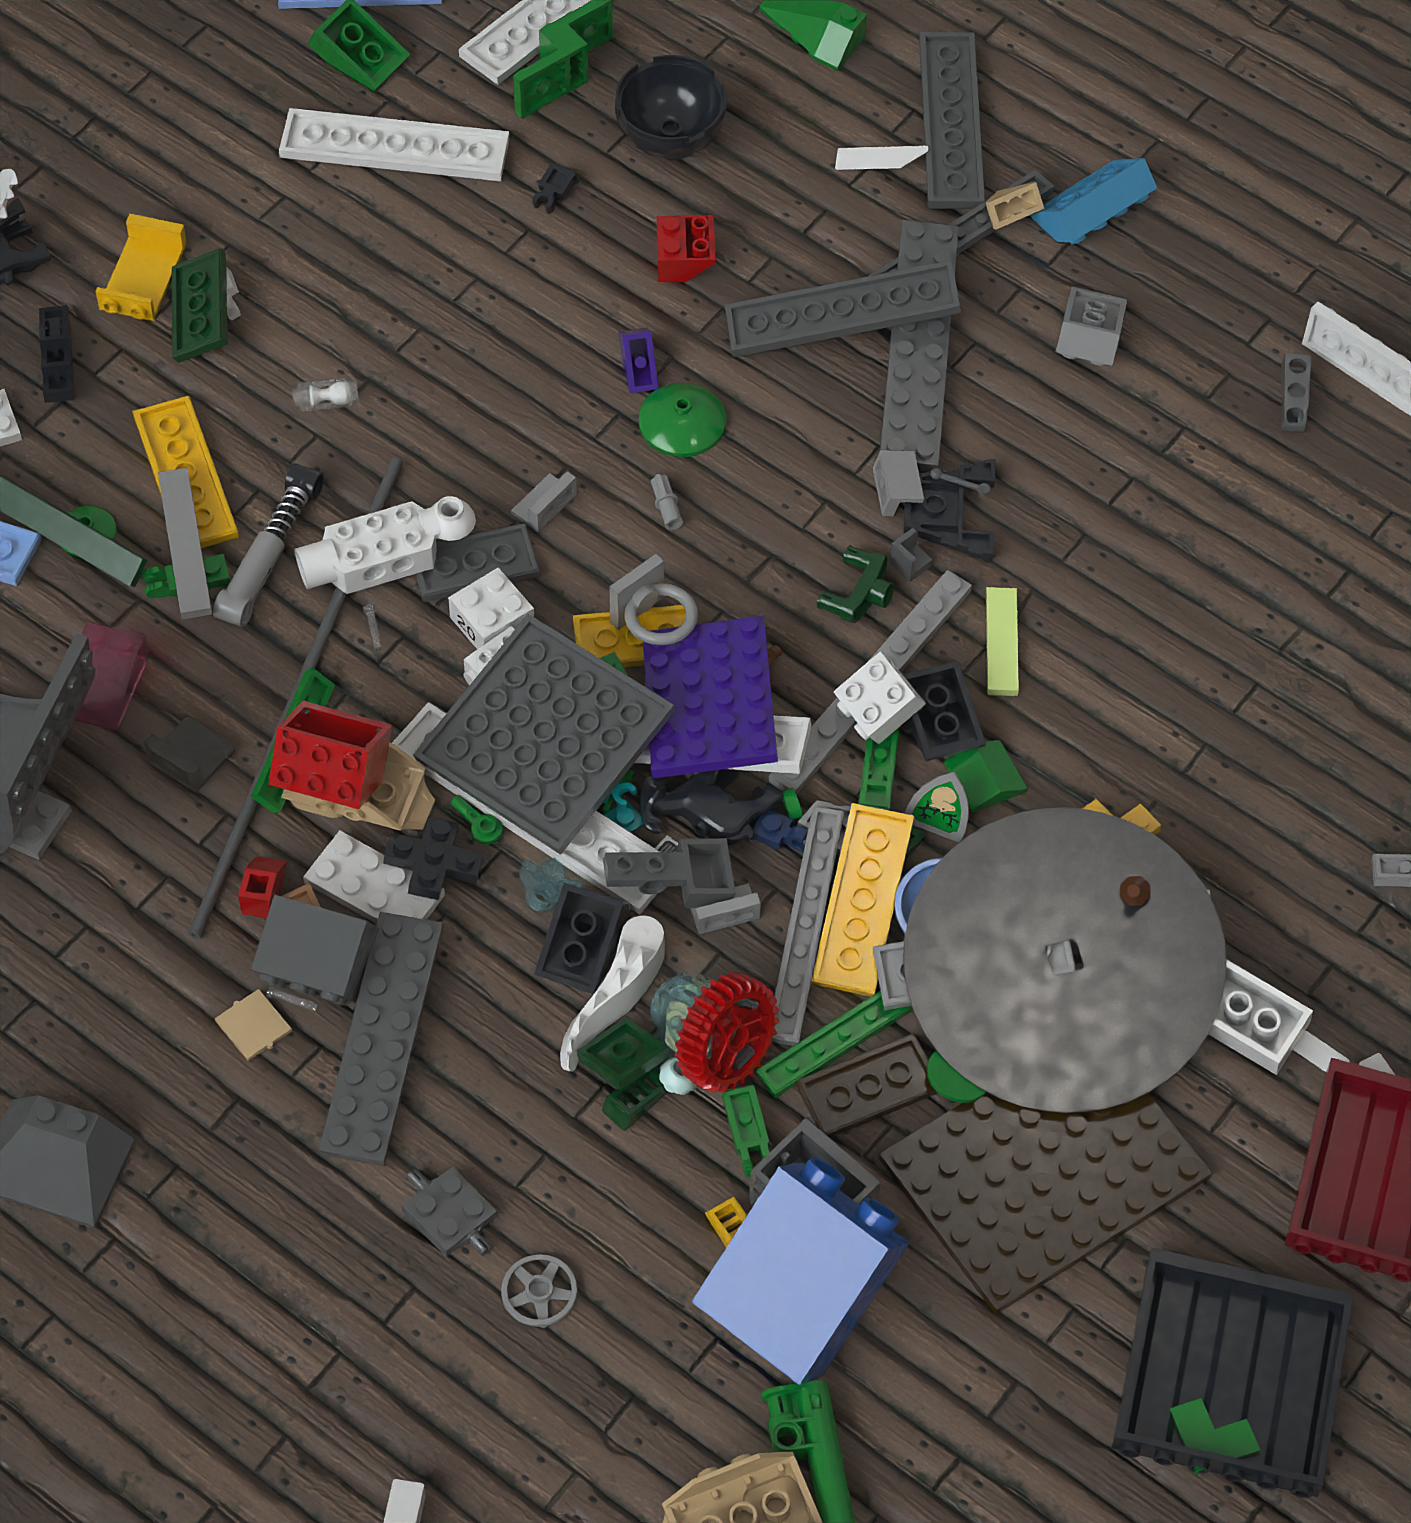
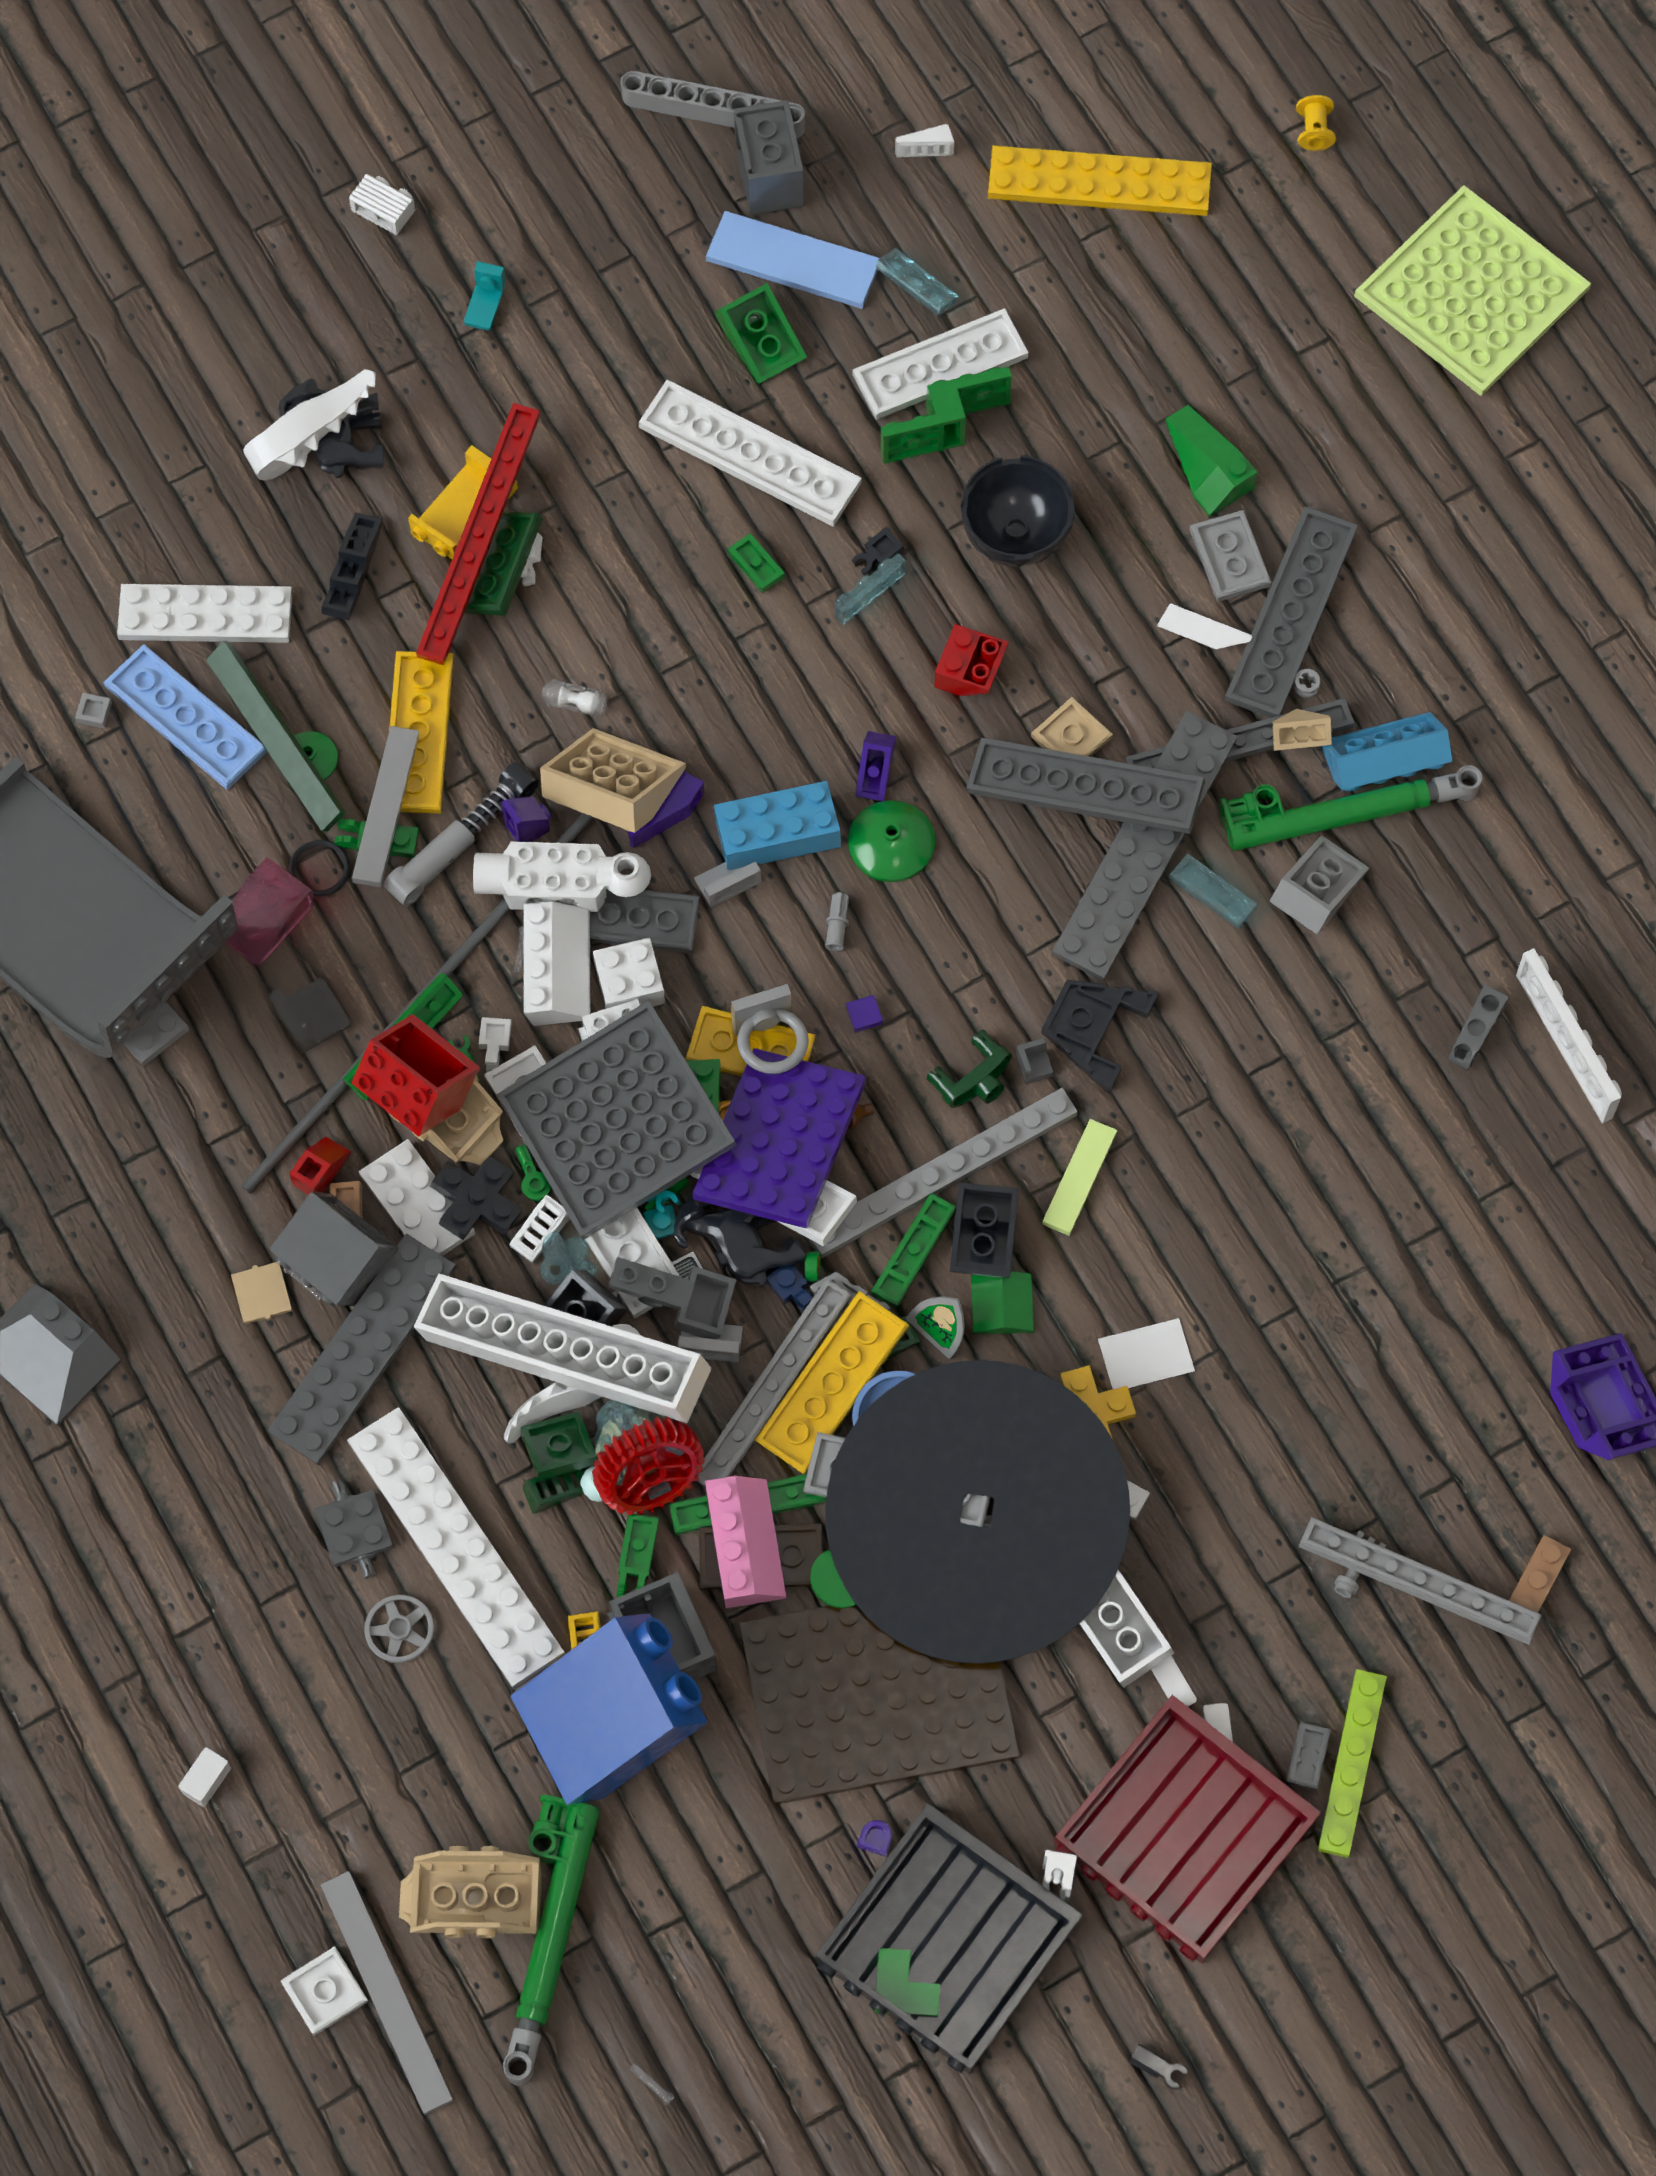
camera: 25 degrees right, 10 degrees up
white brick [833,651,926,744] -> none
light grey panel [873,450,924,516] -> none
dark grey hinge [930,468,990,496] -> none
reddish brown rock [1120,876,1151,906] -> none
none -> black tyre [289,840,350,897]
none -> white plate [347,1407,565,1689]
none -> white brick [414,1273,712,1423]
none -> red plate [416,403,541,666]
none -> teal bracket [464,261,506,331]
none -> white plate [479,1017,512,1072]
none -> dark purple slope [502,797,551,842]
none -> white slope [509,1195,570,1263]
none -> white slope [524,901,590,1026]
none -> tan slope [540,728,686,833]
none -> dark purple slope [627,771,704,848]
none -> bright pink slope [705,1476,786,1608]
none -> dark azure brick [714,781,841,870]
none -> green plate [728,533,785,594]
none -> clear light blue plate [835,553,906,625]
none -> dark purple tile [846,995,883,1033]
none -> dark purple tile [857,1820,892,1858]
none -> tan tile [1031,697,1113,757]
none -> white hinge [1042,1850,1077,1902]
none -> white sticker [1098,1318,1195,1389]
none -> clear light blue plate [1169,854,1257,929]
none -> light grey tile [1189,510,1272,602]
none -> green piece [1218,765,1482,852]
none -> light grey bush [1294,669,1320,698]

